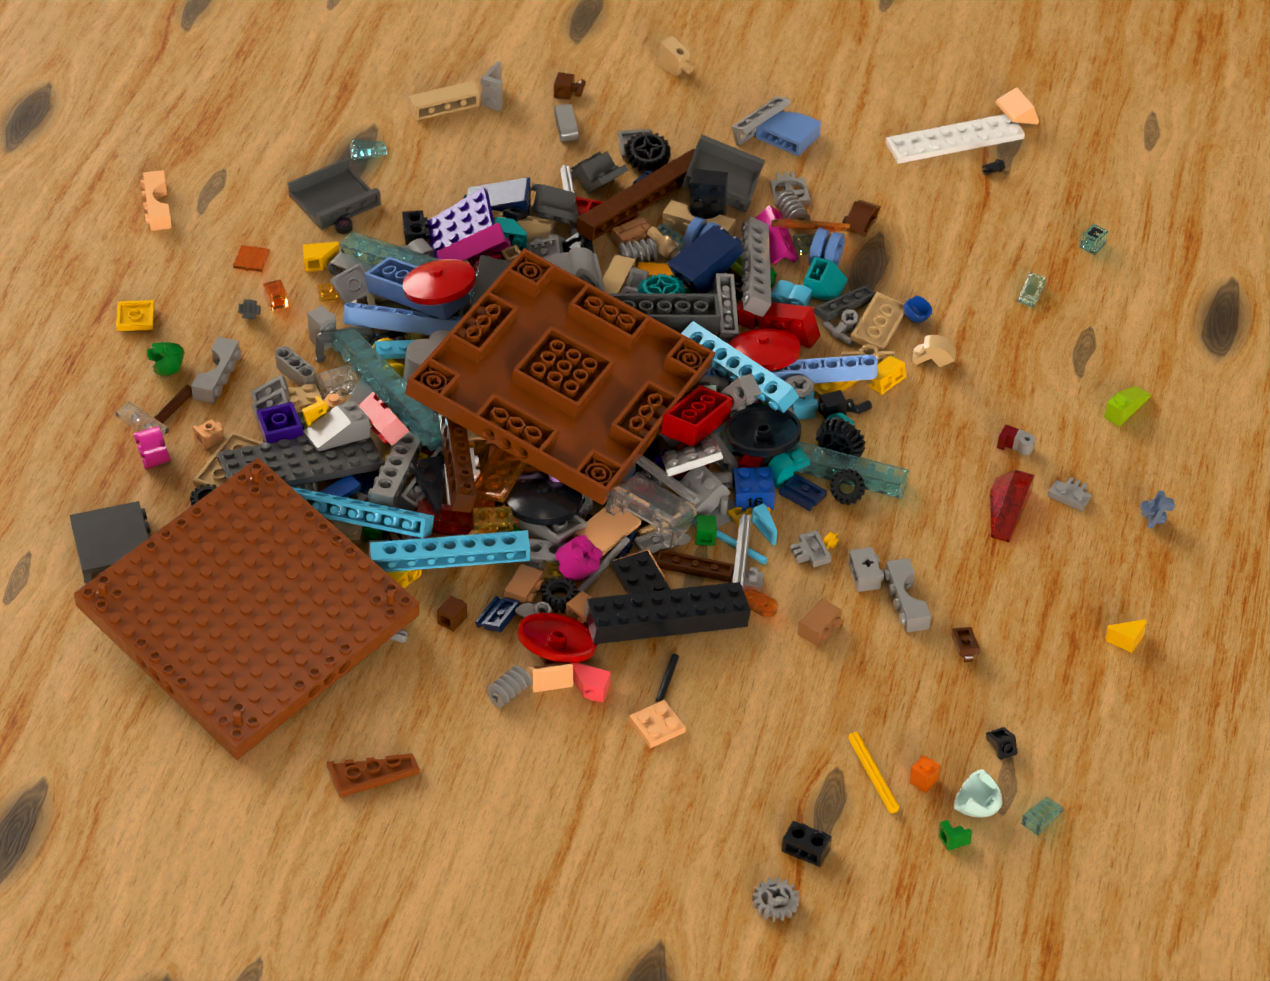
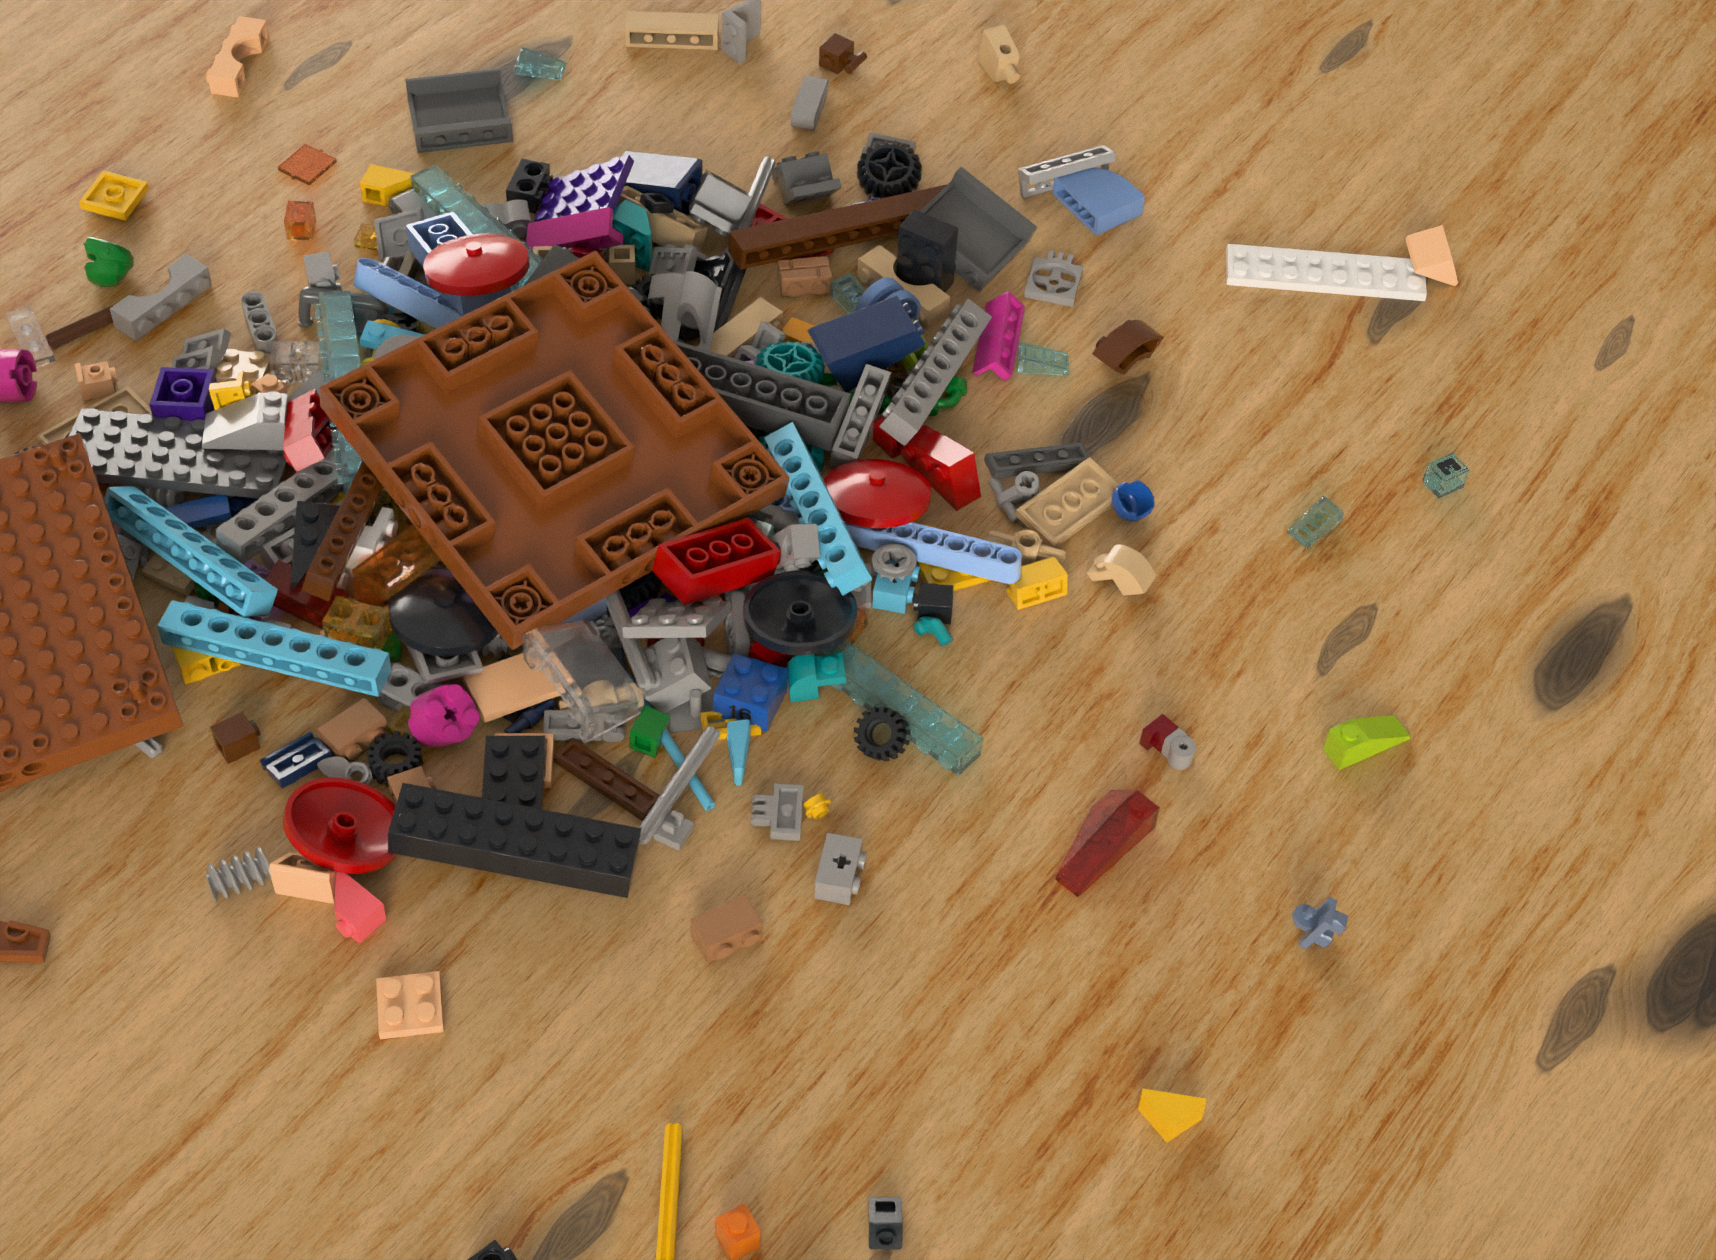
camera: 20 degrees right, 5 degrees up
dark grey gear [238,300,261,320] -> none
black tile [335,218,353,234] -> none
light grey bar [577,536,630,594] -> none
light grey piece [619,238,657,263] -> none
tan axle [647,226,680,259] -> none
black bar [655,654,679,703] -> none
clear orange plate [744,589,778,617] -> none
clear orange tile [771,219,850,232] -> none
medium azure brick [771,280,812,306] -> none
light grey piece [777,191,810,229] -> none
dark blue plate [779,474,827,511] -> none
teal slope [803,257,848,301] -> none
medium blue wheel [809,228,845,267] -> none
black gear [816,417,866,464] -> none
black arm [846,399,872,414] -> none
light grey arch [883,558,931,633] -> none
reddish brown plate [951,627,980,663] -> none
black pin [982,159,1005,175] -> none
light grey hinge [1048,477,1091,511] -> none

